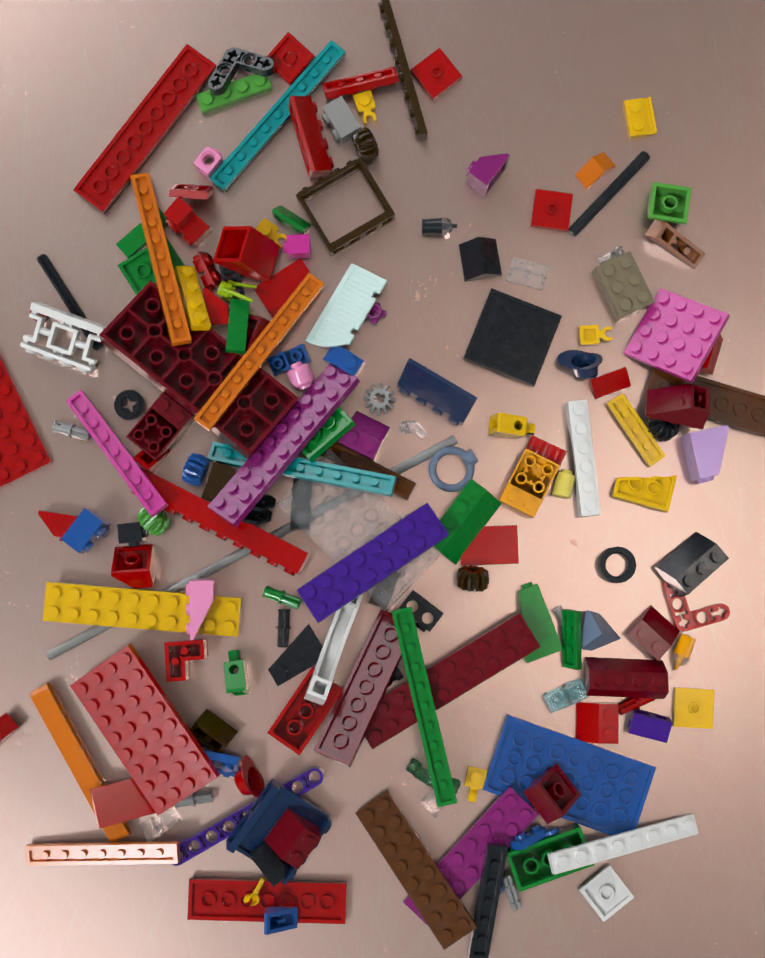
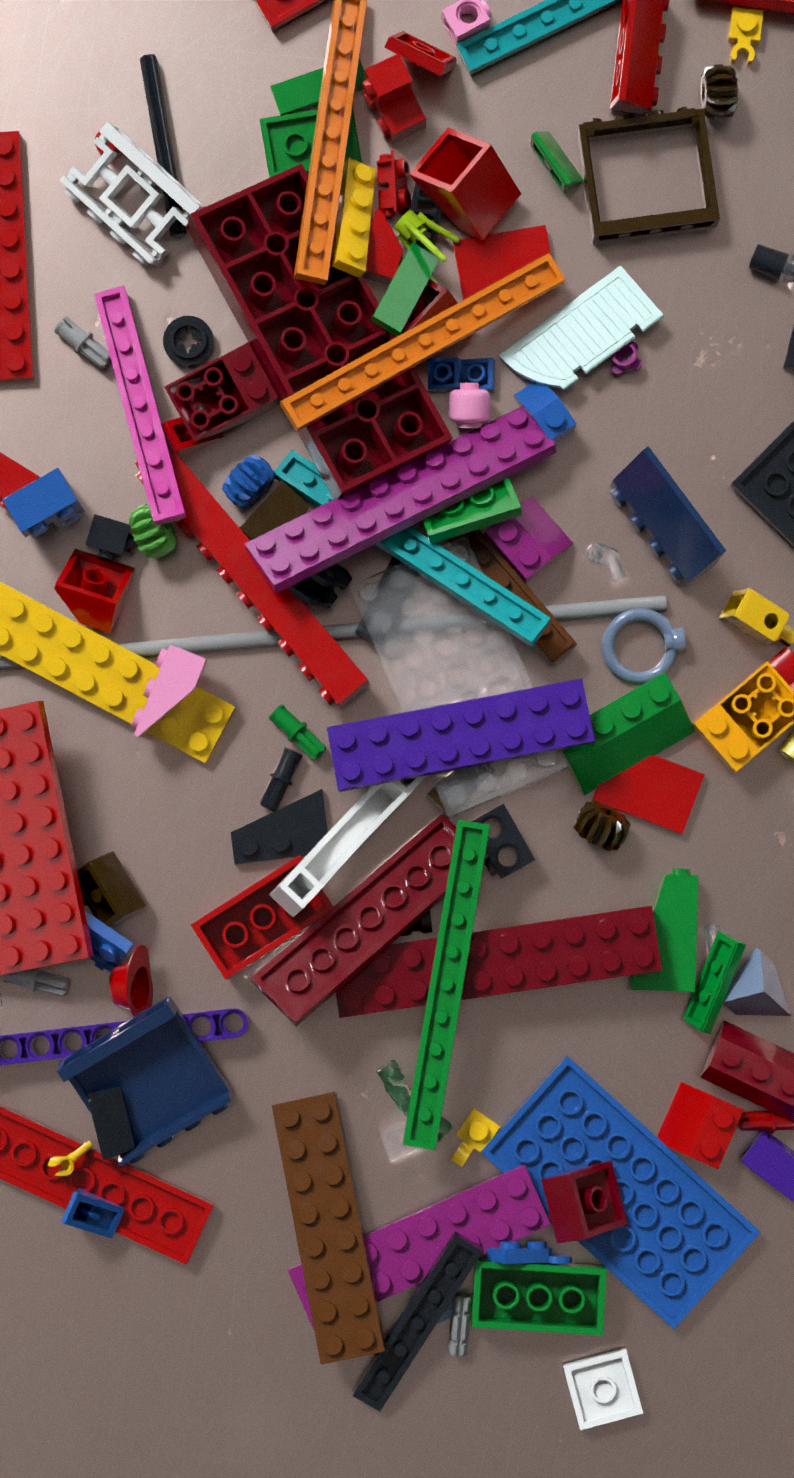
camera: 20 degrees right, 0 degrees up
red brick [164,639,208,682] -> none
green torso [224,650,251,697] -> none
yellow plate [256,218,287,249] -> none
dark red slope [264,807,321,869] -> none
dark pink brick [283,234,311,259] -> none
light grey brick [321,96,361,144] -> none
light grey gear [363,383,396,416] -> none
clear light blue slope [543,679,589,713] -> none
white plate [547,814,699,875] -> none

